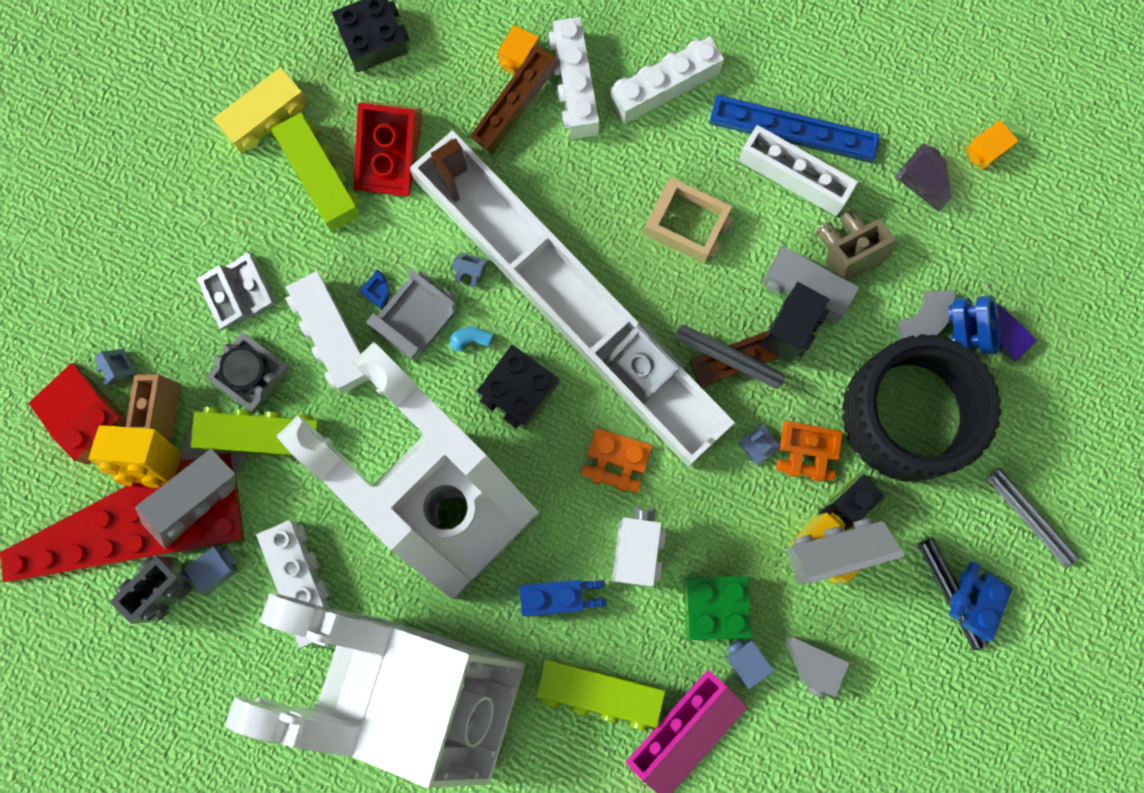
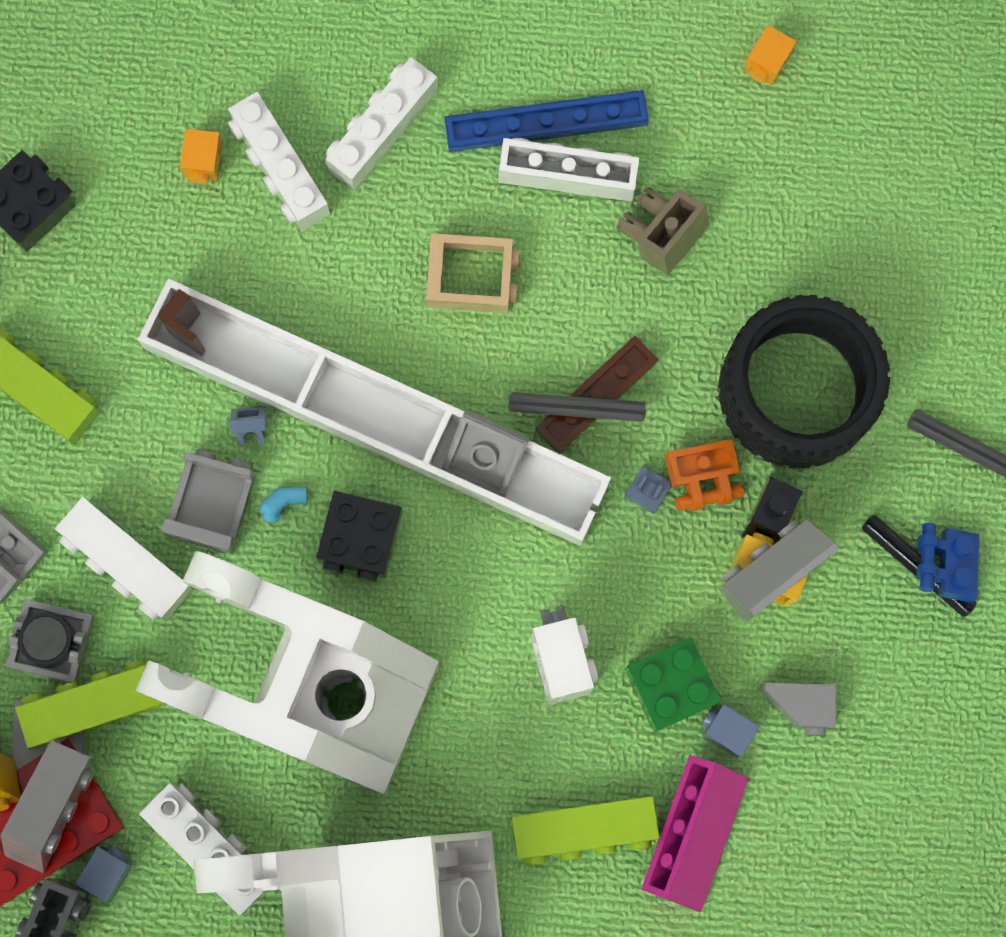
camera: 25 degrees left, 0 degrees up
red slope [353,101,422,196] -> none
blue tile [359,269,389,310] -> none
reddish brown plate [469,45,560,155] -> none
blue hinge [519,580,607,616] -> none
orange plate [581,428,652,493] -> none
black brick [760,281,830,363] -> none
light grey brick [761,246,859,324] -> none
clear purple slope [895,142,951,212] -> none
light grey tile [897,290,955,340] -> none
blue brick [948,295,1000,355] -> none
dark purple slope [974,303,1036,362] -> none

